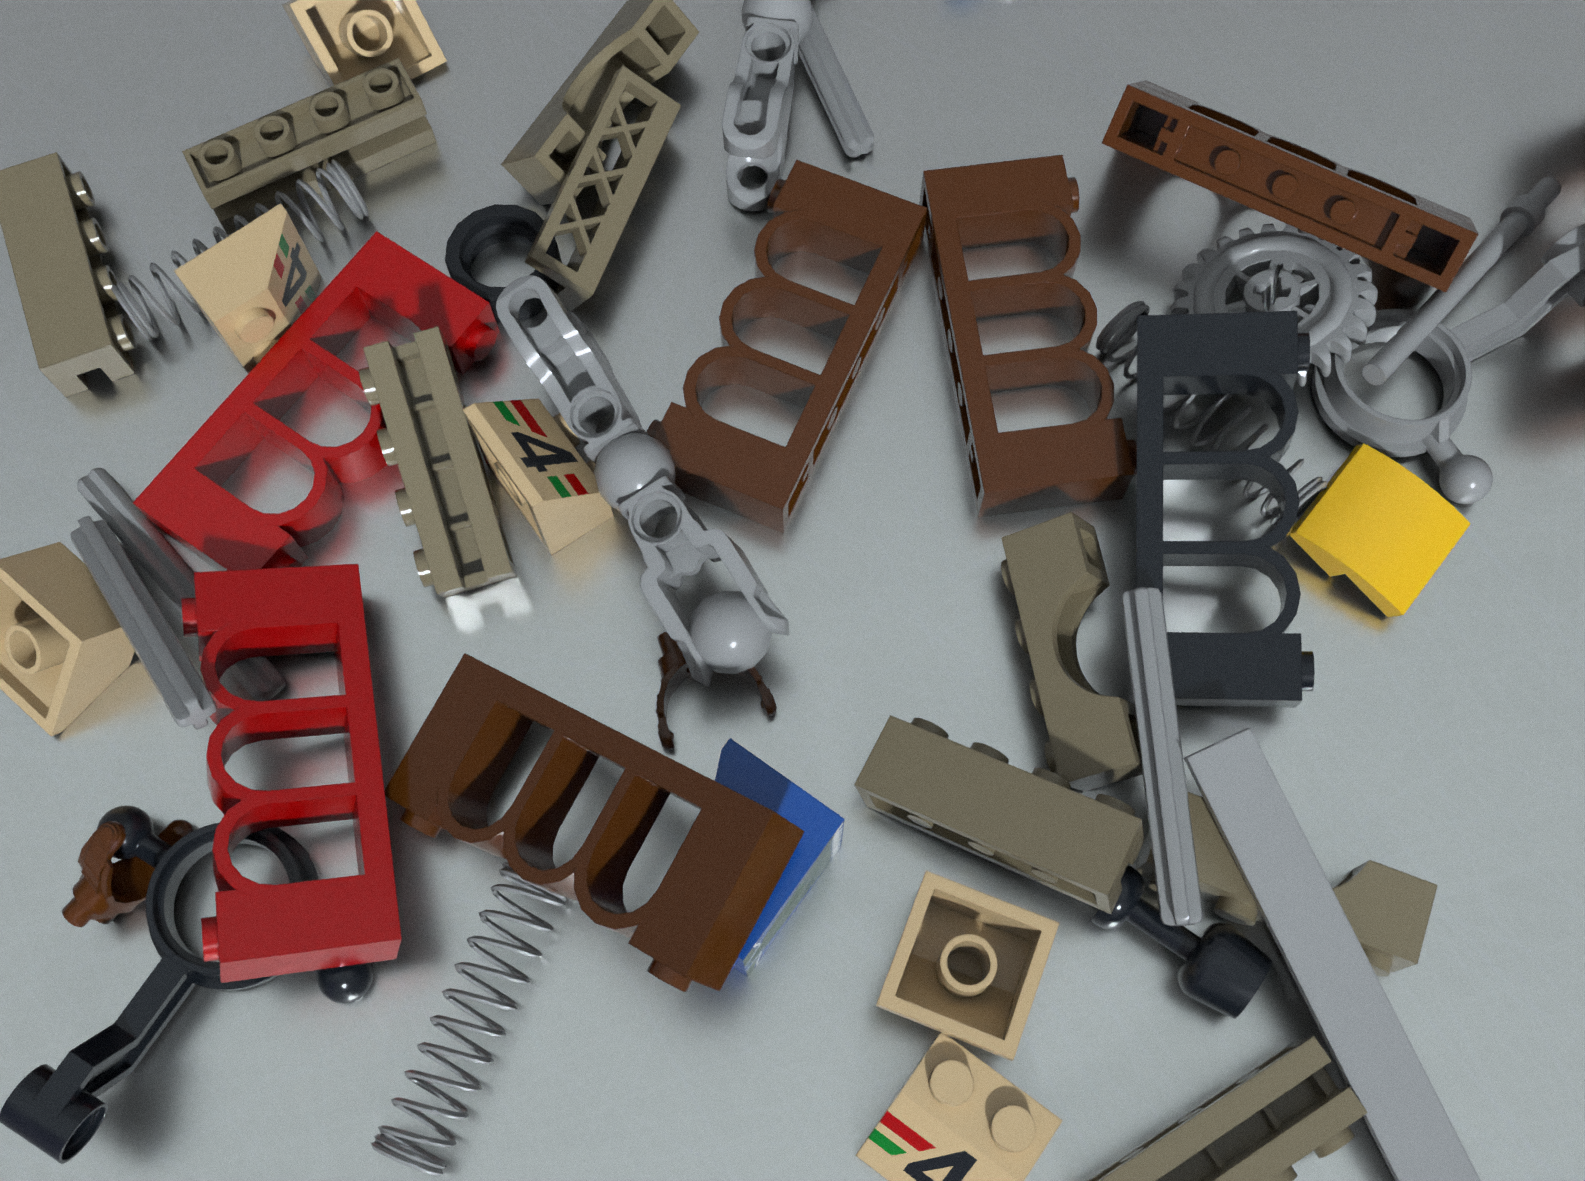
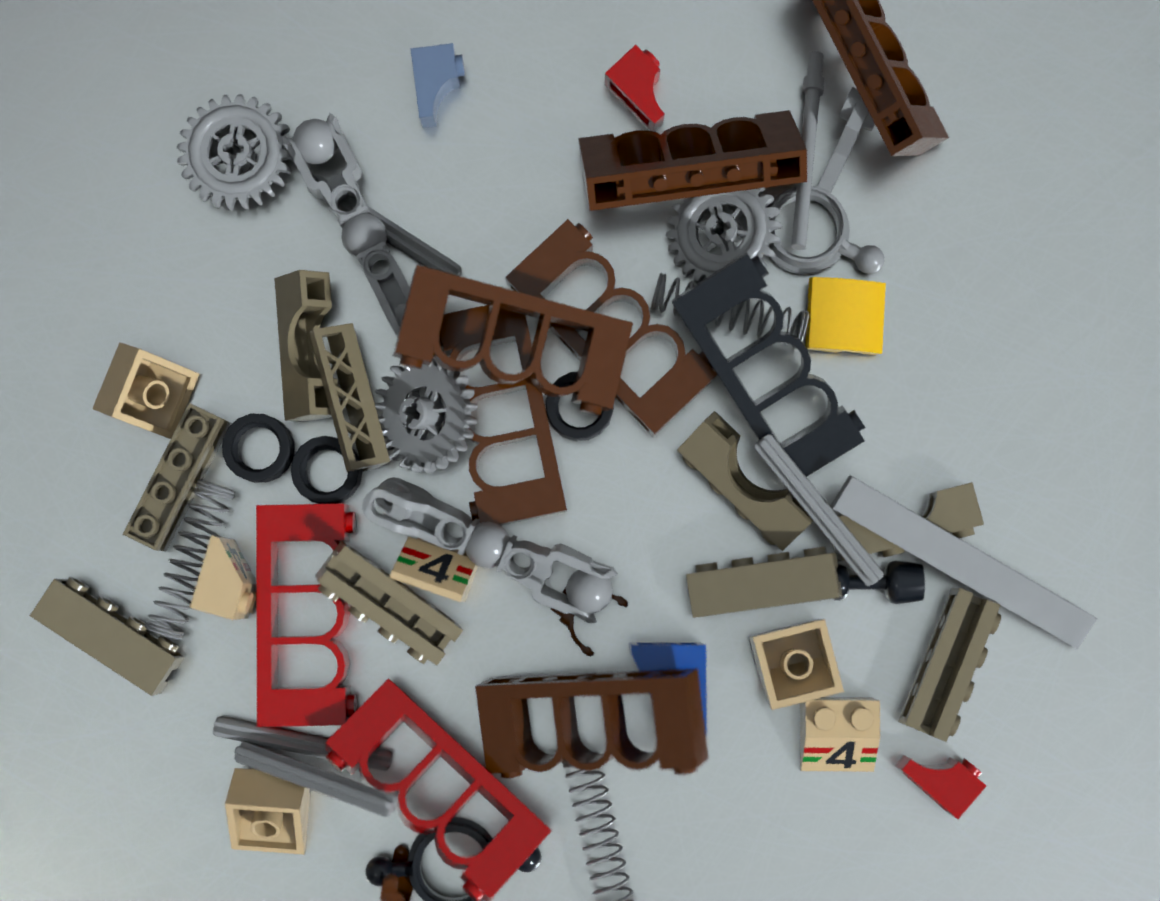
camera: 35 degrees left, 15 degrees up
none -> black tyre [222,413,295,483]
none -> light grey gear [375,359,477,473]
none -> reddish brown fence [393,265,633,415]
none -> black tyre [545,371,614,441]
none -> red arch [604,44,665,132]

